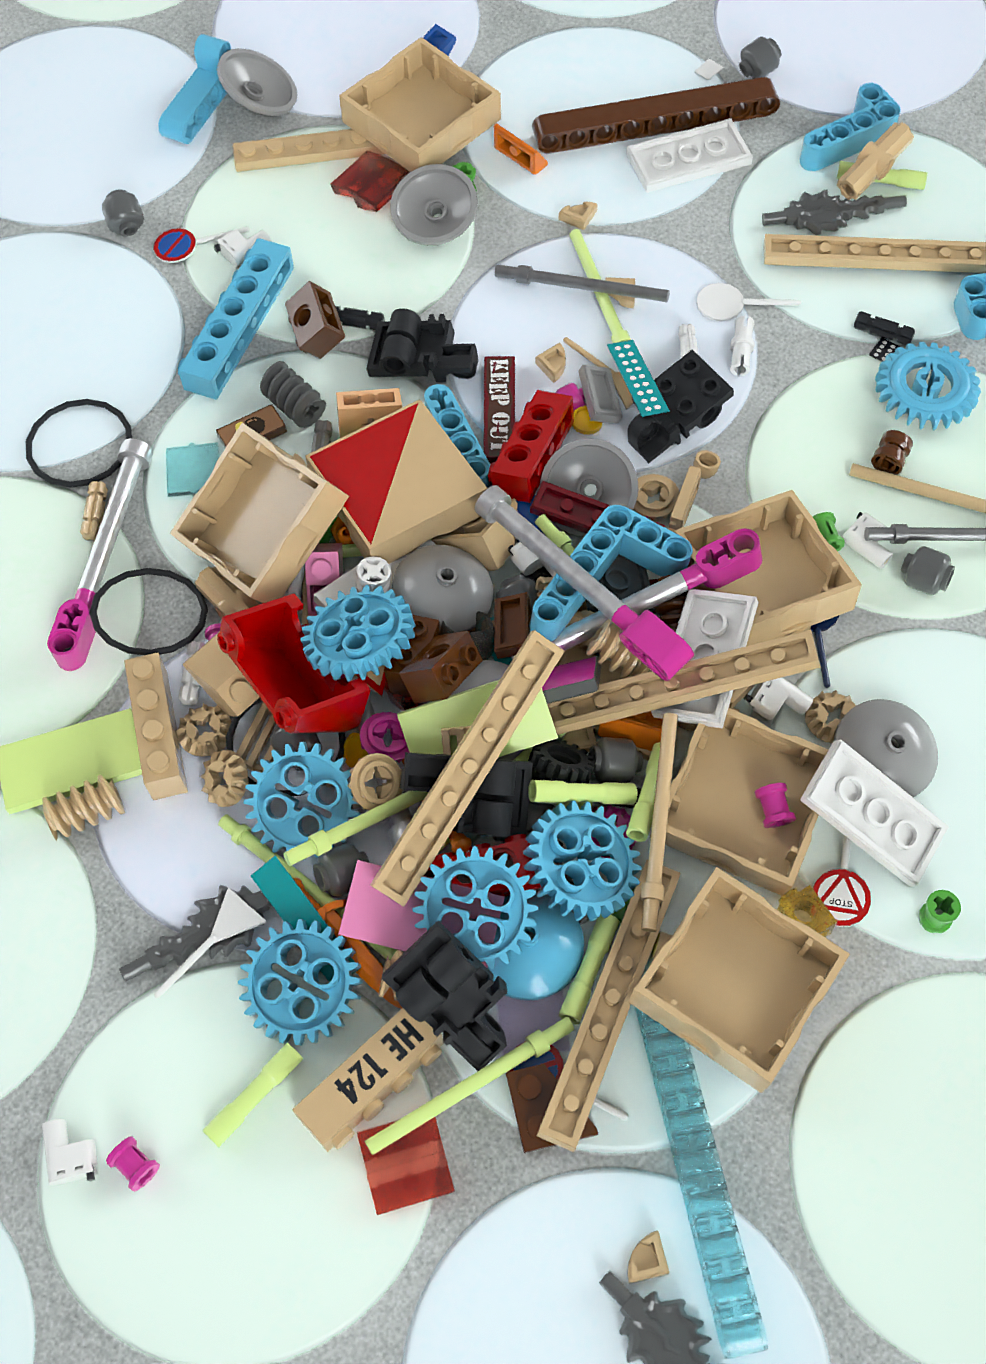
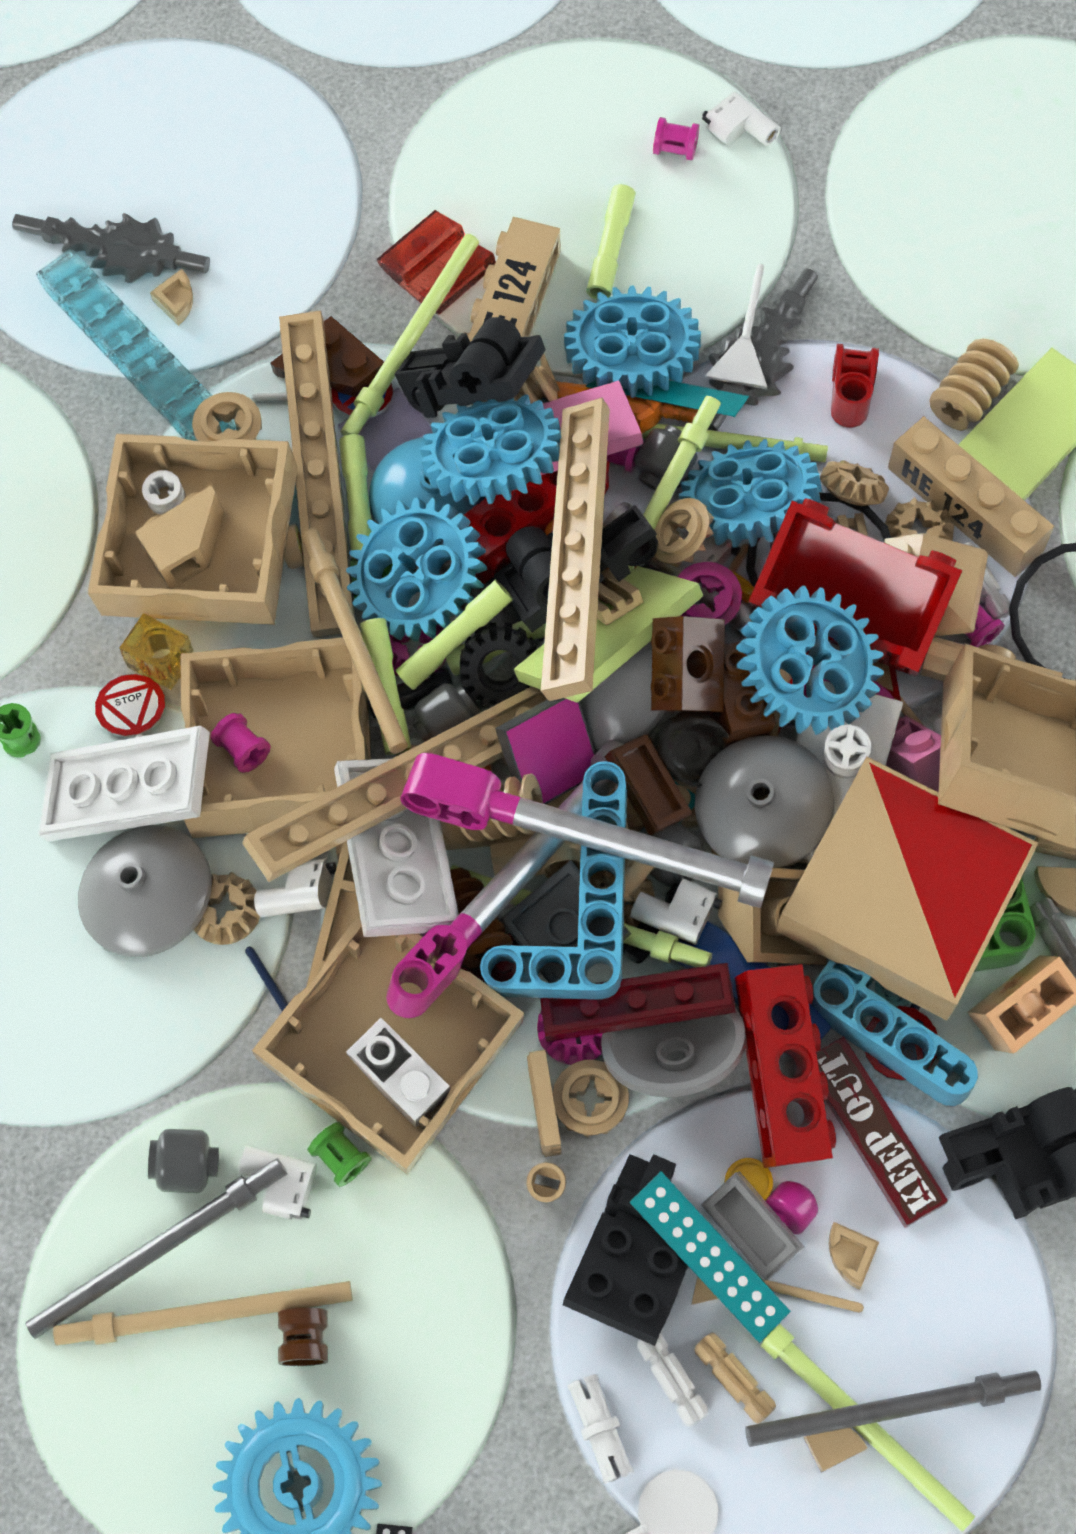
camera: 150 degrees right, 5 degrees up
none -> tan slope [134,486,224,589]
none -> white bush [142,470,185,515]
none -> tan gear [192,392,262,441]
none -> white slope [346,1018,450,1128]
none -> tan axle [694,1332,776,1423]
none -> red piece [831,344,879,428]

